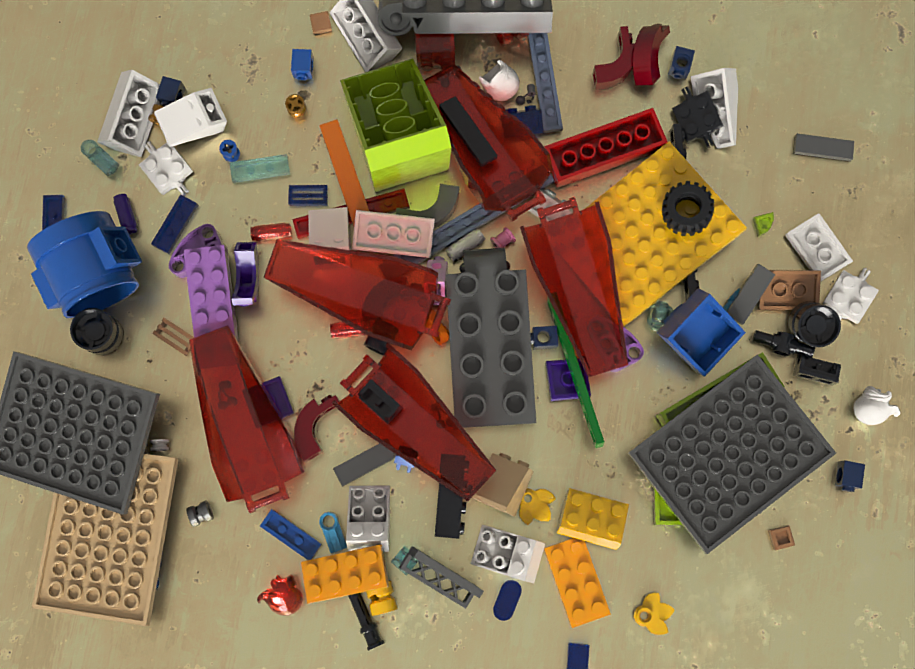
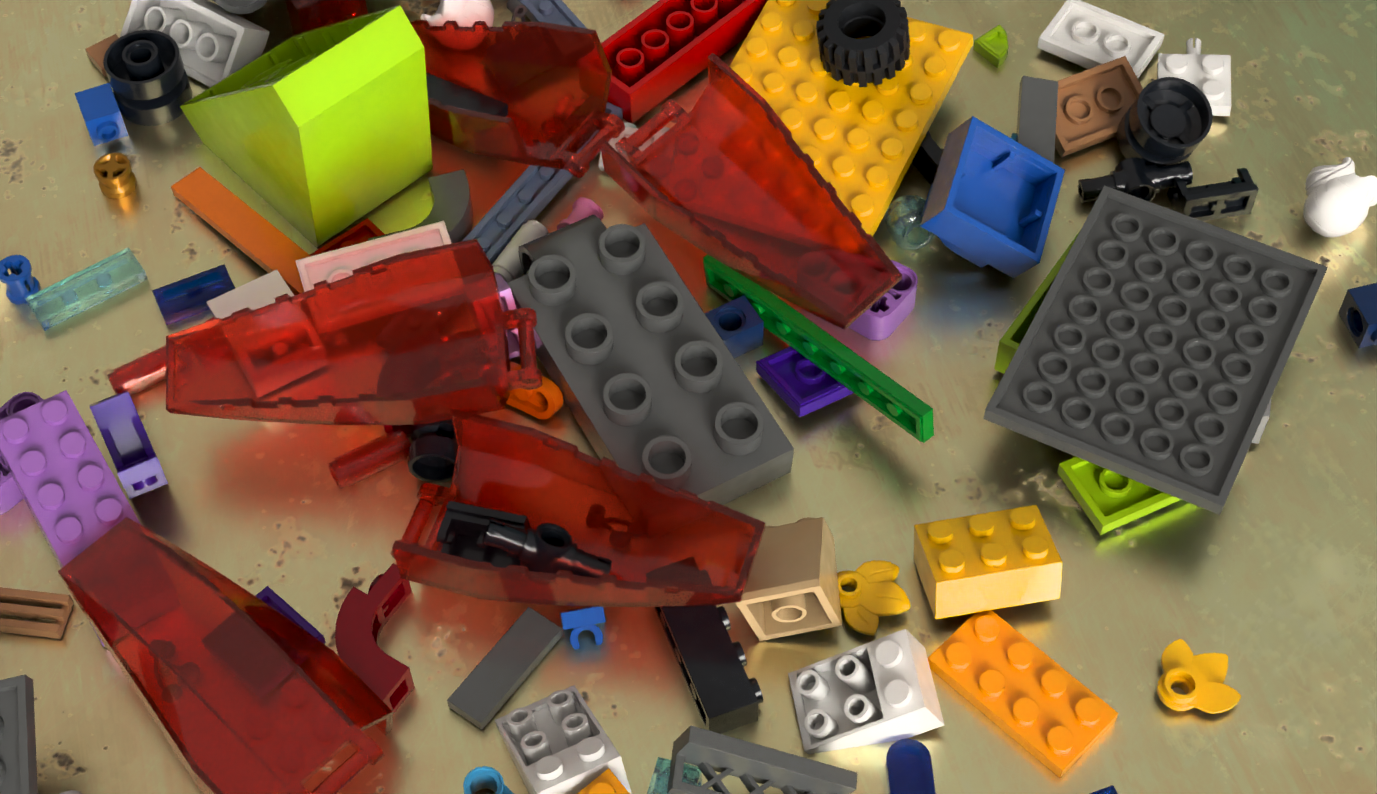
camera: 25 degrees left, 25 degrees down
medium nougat tile [768,525,795,550] -> none
none -> black wheel [103,30,192,126]
none -> black pin [482,518,612,586]

